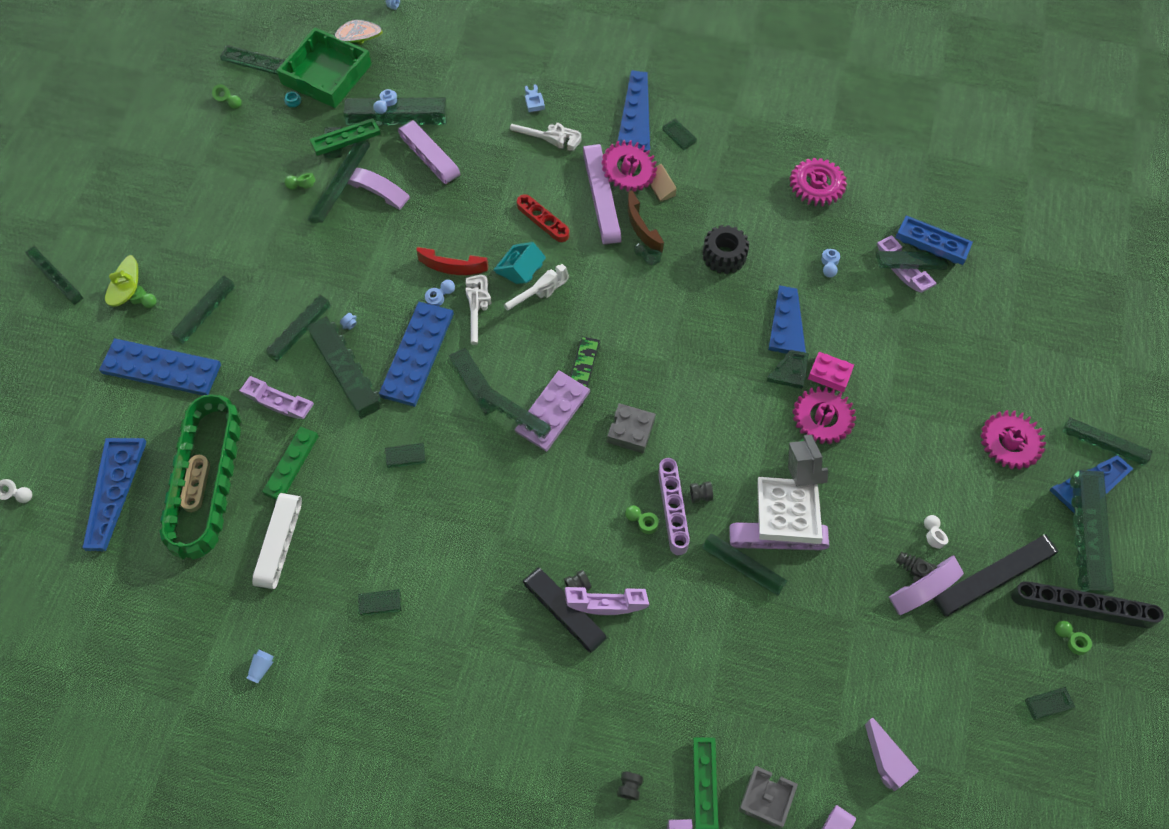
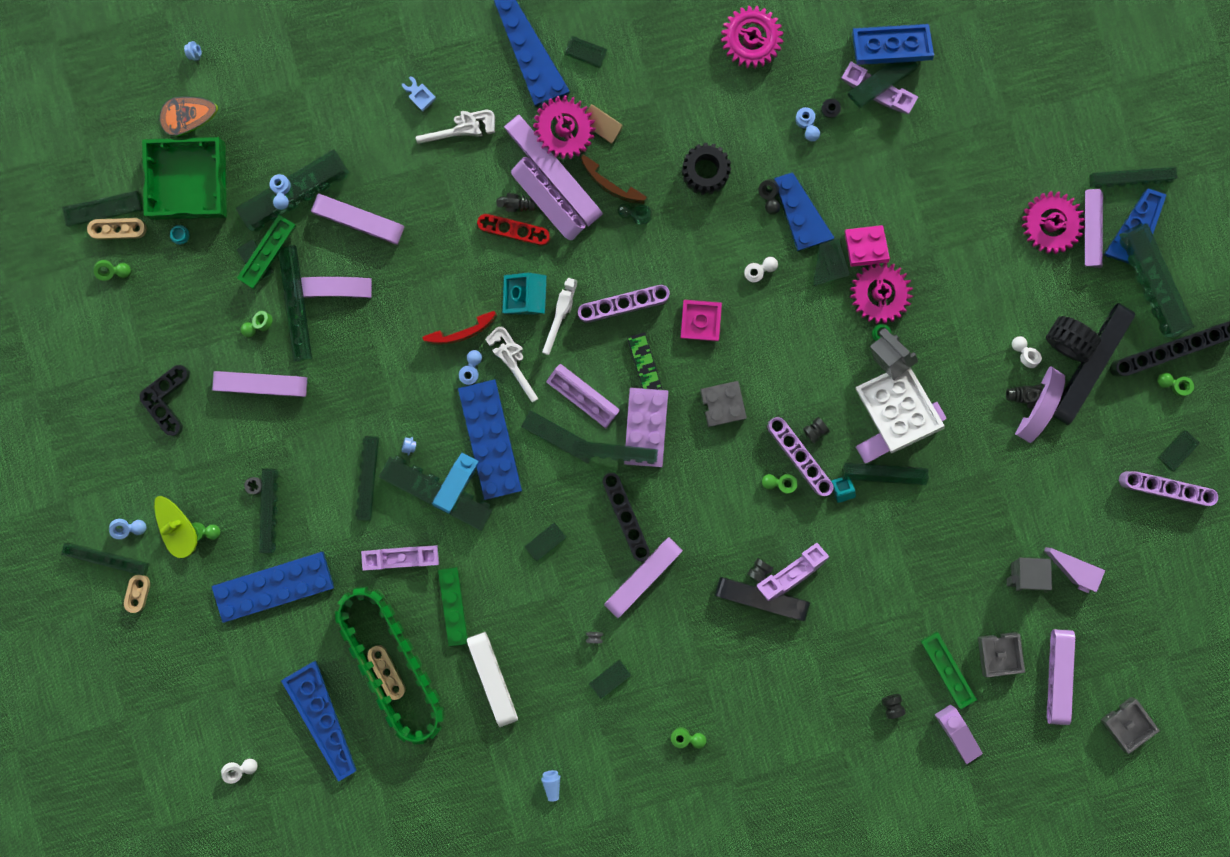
camera: 30 degrees left, 25 degrees up
none -> tan plate [87,218,147,240]
none -> light blue plate [109,519,147,539]
none -> tan plate [124,574,150,613]
none -> black beam [140,365,190,436]
none -> lavender beam [212,371,307,397]
none -> dark grey bush [244,477,264,494]
none -> dark azure slope [432,453,479,513]
none -> pearl dark grey piece [496,193,535,212]
none -> lavender beam [511,157,585,240]
none -> lavender slope [546,364,620,428]
none -> lavender beam [578,285,670,323]
none -> dark grey bush [586,632,603,643]
none -> black beam [603,473,650,562]
none -> lavender beam [604,537,683,618]
none -> bright green plate [671,727,706,749]
none -> dark pink plate [680,300,722,341]
none -> white plate [744,257,778,282]
none -> pearl dark grey plate [758,179,780,215]
none -> black plate [822,99,841,118]
none -> teal slope [831,475,856,503]
none -> dark grey plate [1007,558,1052,593]
none -> black tyre [1046,316,1101,362]
none -> lavender slope [1085,189,1103,268]
none -> lavender beam [1119,471,1218,506]

